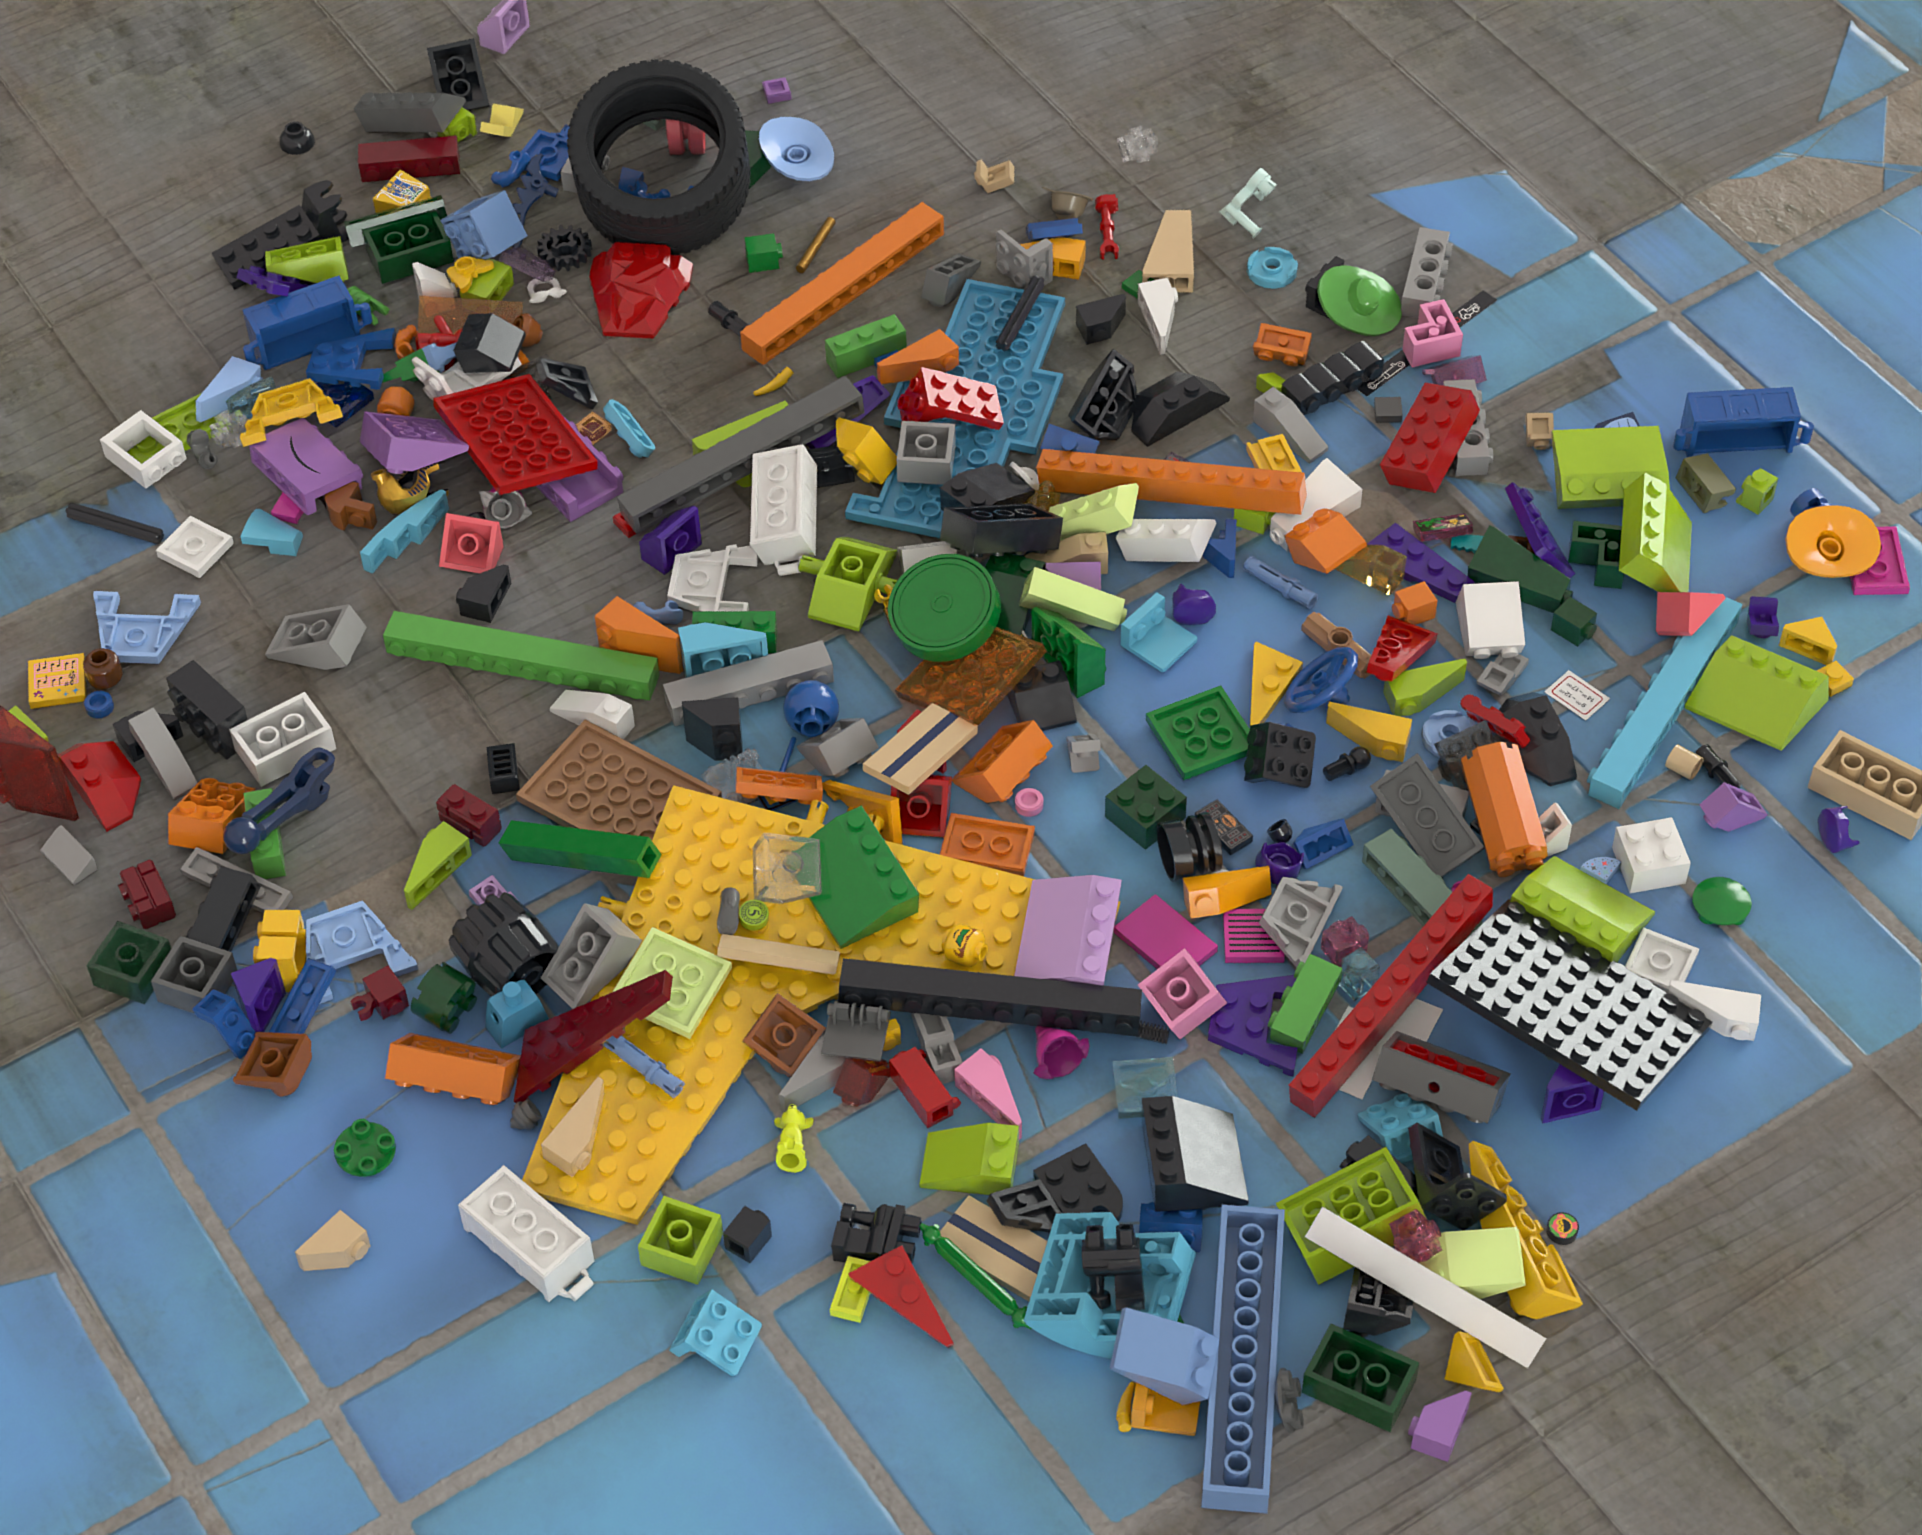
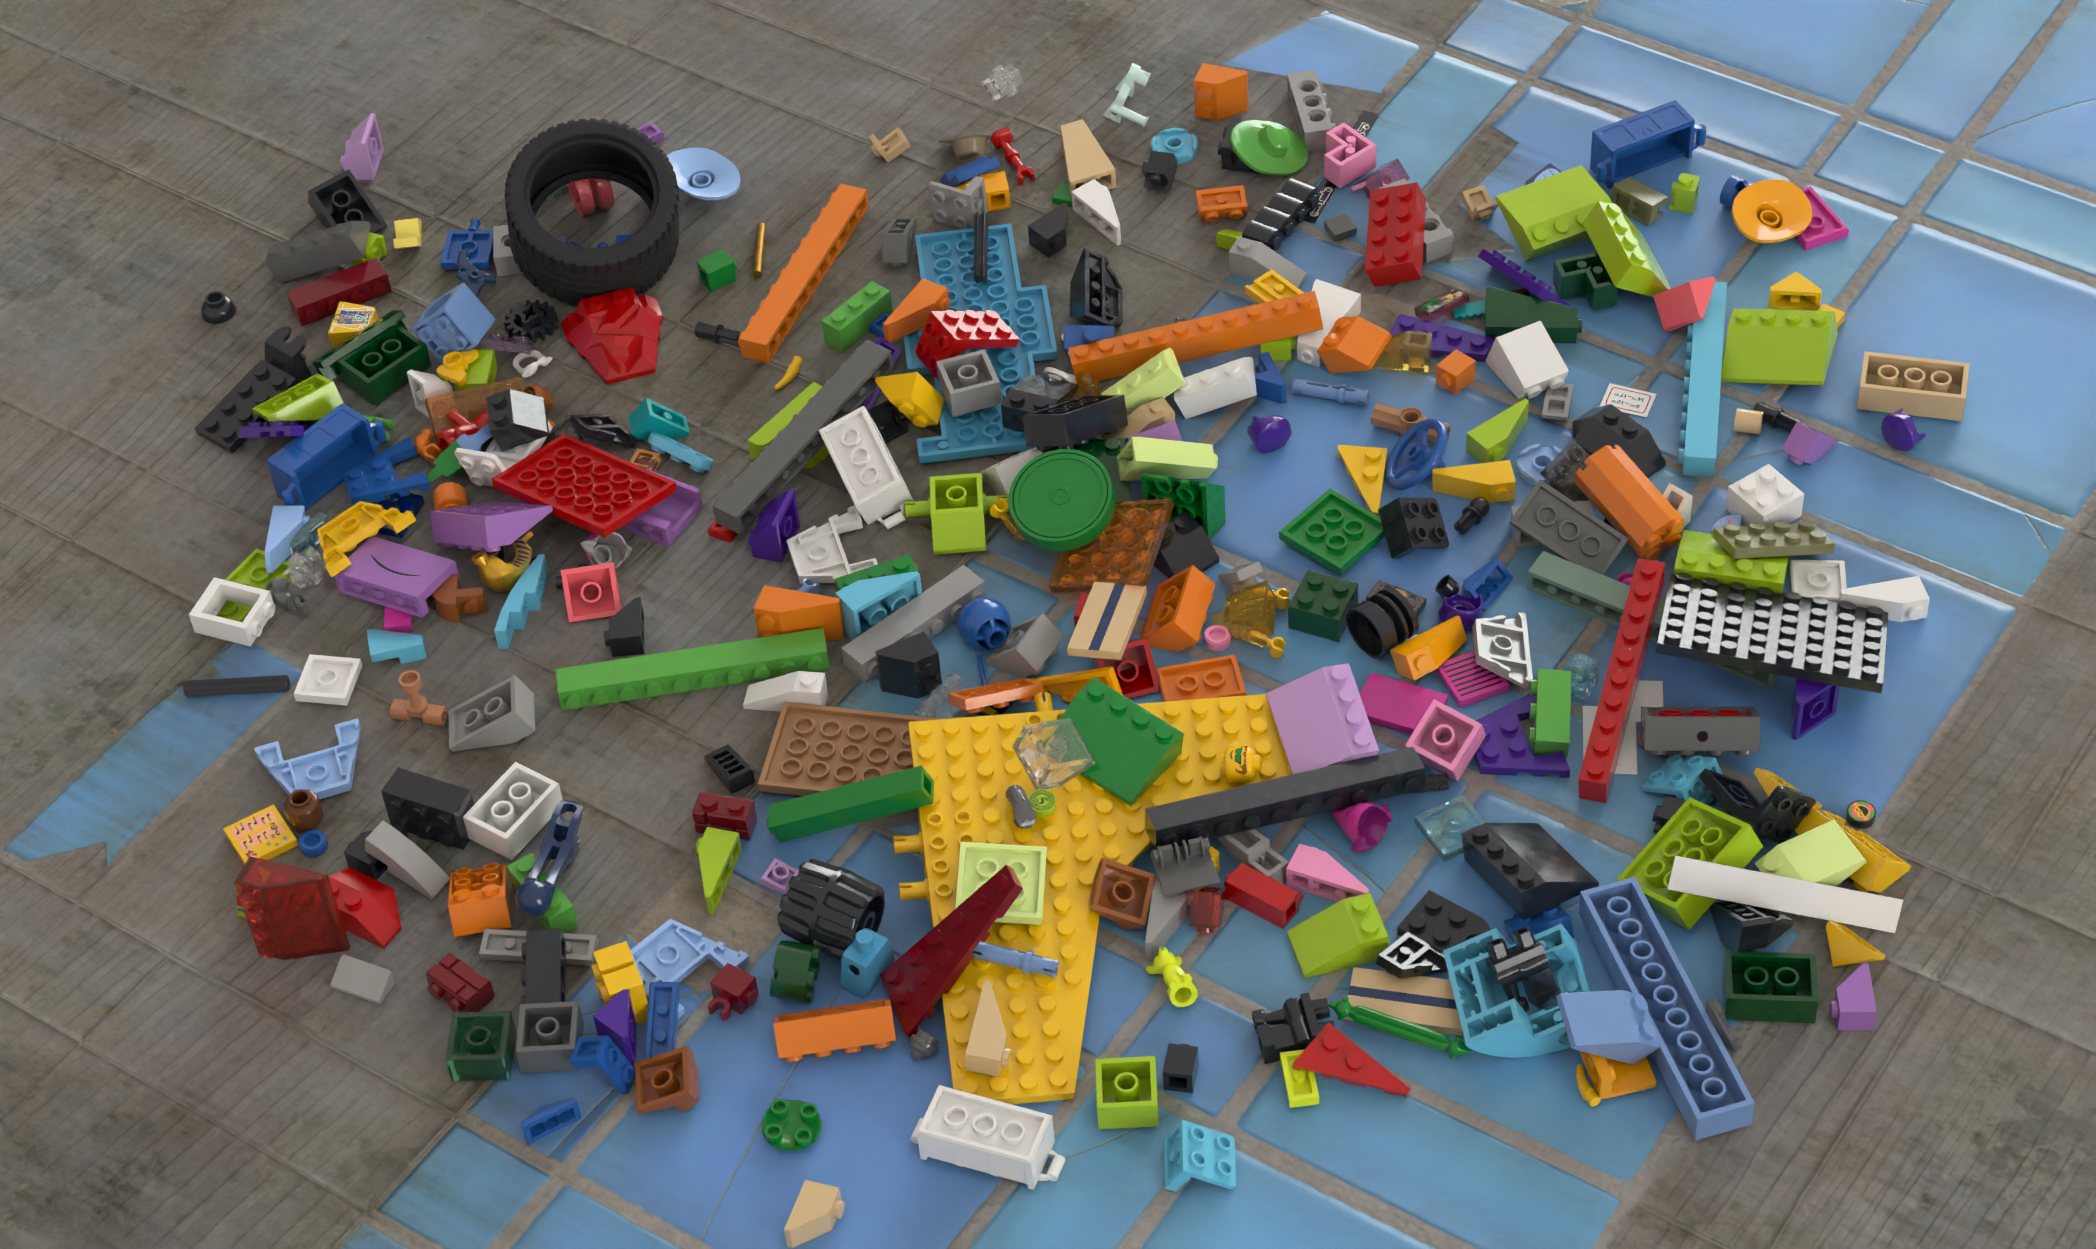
camera: 20 degrees left, 5 degrees down
blue piece [491,150,531,187] -> none
light grey slope [541,903,642,1009] -> none
tan tile [717,934,840,975] -> none
medium azure bracket [1121,592,1197,672] -> none
black wedge [1131,371,1230,447] -> none
clear pink brick [1321,916,1369,967] -> none
red wing [1366,615,1438,682] -> none
clear pink brick [1389,1209,1442,1263] -> none
red hinge [1460,694,1530,748] -> none
dark green brick [1551,597,1597,647] -> none
green dish [1692,877,1752,925] -> none
dark purple bracket [1747,596,1779,638] -> none
none -> nougat bar [390,670,448,727]
none -> blue slope [521,1097,582,1144]
none -> teal slope [628,398,690,441]
none -> black brick [1141,151,1178,191]
none -> orange slope [1194,63,1248,121]
none -> clear yellow torso [1212,581,1290,659]
none -> olive plate [1713,520,1835,559]

